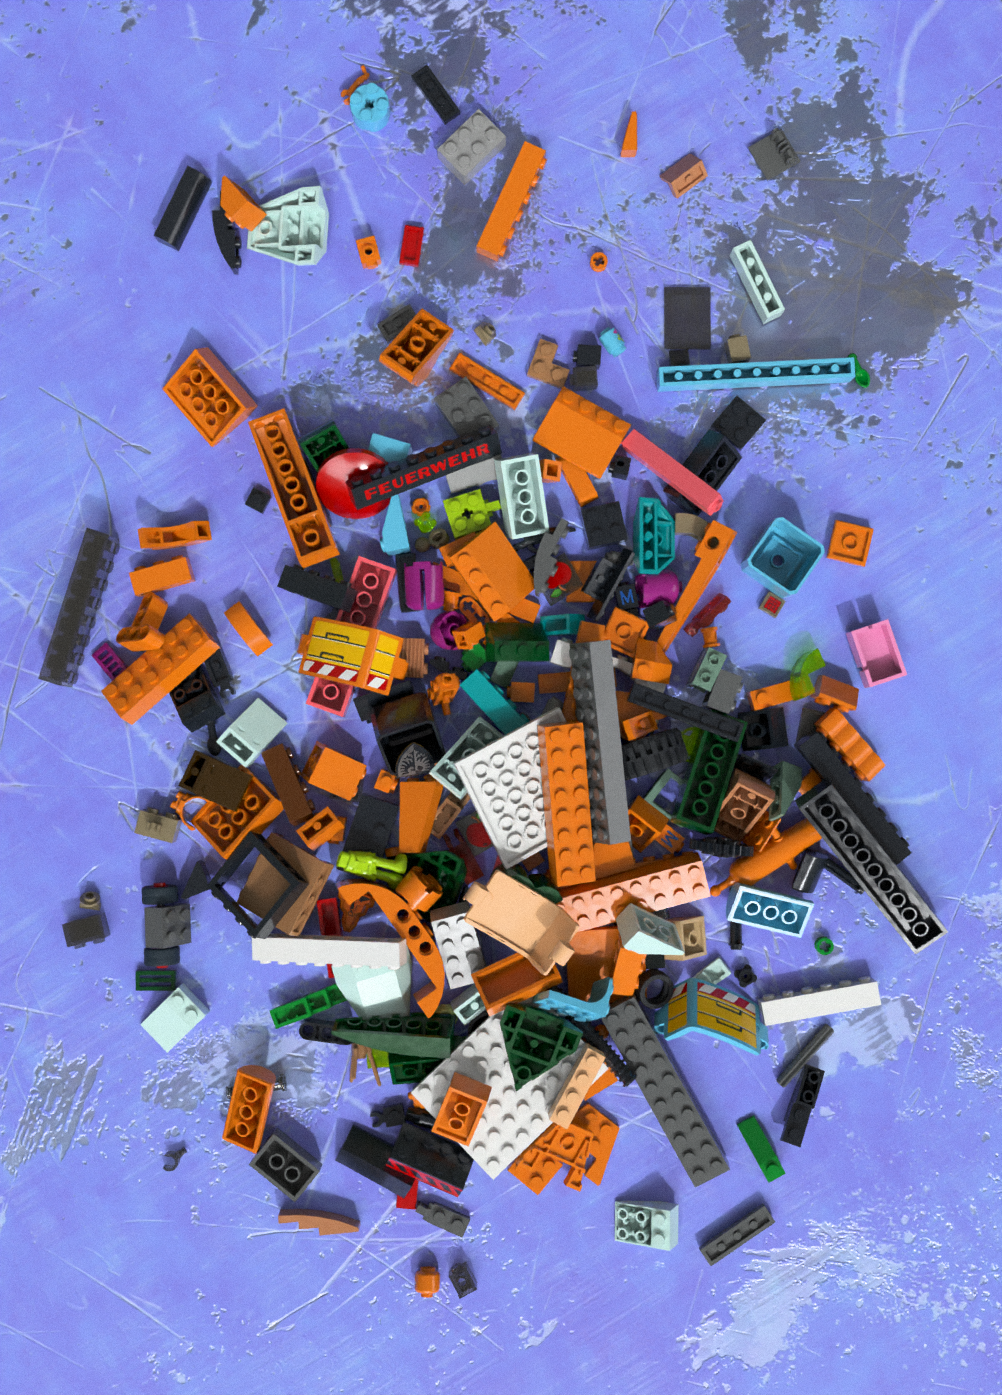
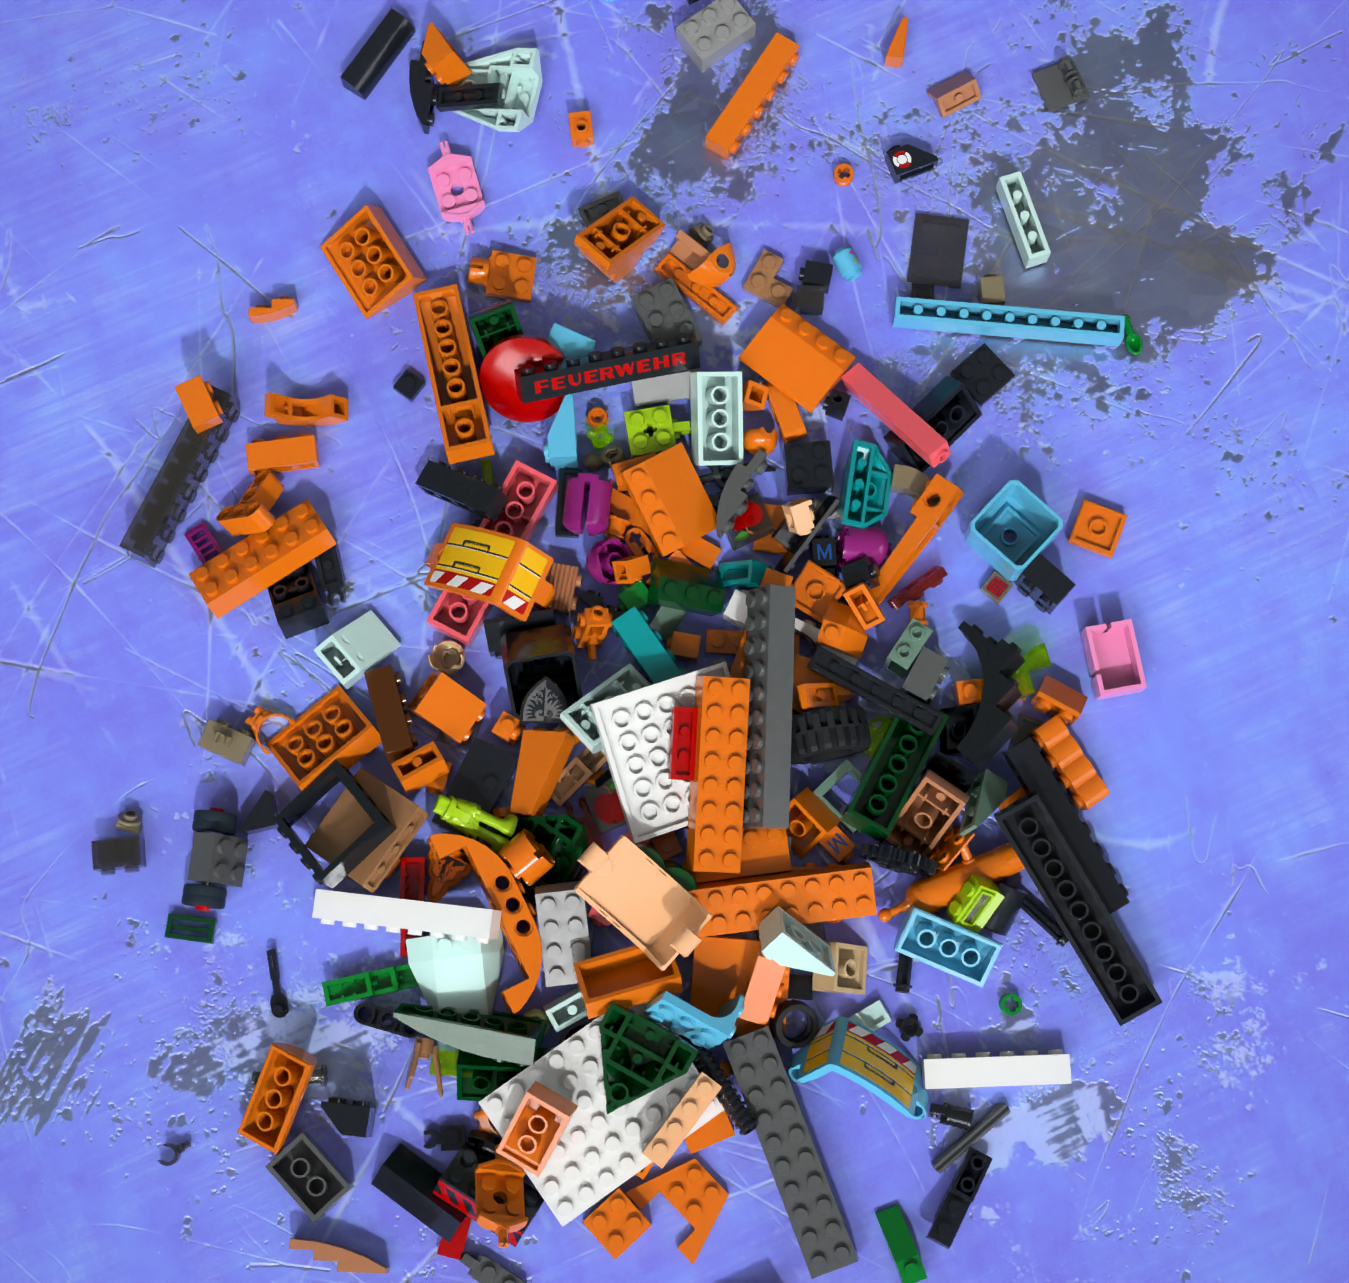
camera: 20 degrees right, 10 degrees down
light aqua slope [141,983,210,1053] -> none
dark brown slope [178,750,253,812] -> none
black piece [206,720,222,756] -> none
orange brick [224,601,273,657] -> none
red tile [399,225,424,267] -> none
orange wing [515,1122,594,1192] -> none
none -> orange brick [174,375,224,434]
none -> orange slope [248,296,298,324]
none -> black piece [266,949,289,1018]
none -> black slope [321,1097,376,1138]
none -> bright pink plate [428,141,486,235]
none -> tan hair [428,640,466,676]
none -> black plate [436,82,503,112]
none -> orange plate [468,250,537,303]
none -> orange plate [475,1144,528,1248]
none -> piece [587,769,612,788]
none -> red plate [668,706,698,781]
none -> nougat panel [669,229,720,271]
none -> orange piece [688,242,736,287]
none -> orange hair [743,427,779,456]
none -> light nougat brick [782,497,814,536]
none -> orange slope [842,582,885,630]
none -> black slope [885,144,938,184]
none -> black hinge [928,1102,974,1131]
none -> lime window [946,874,1005,933]
none -> black arch [956,621,1025,770]
none -> black brick [1015,553,1076,615]

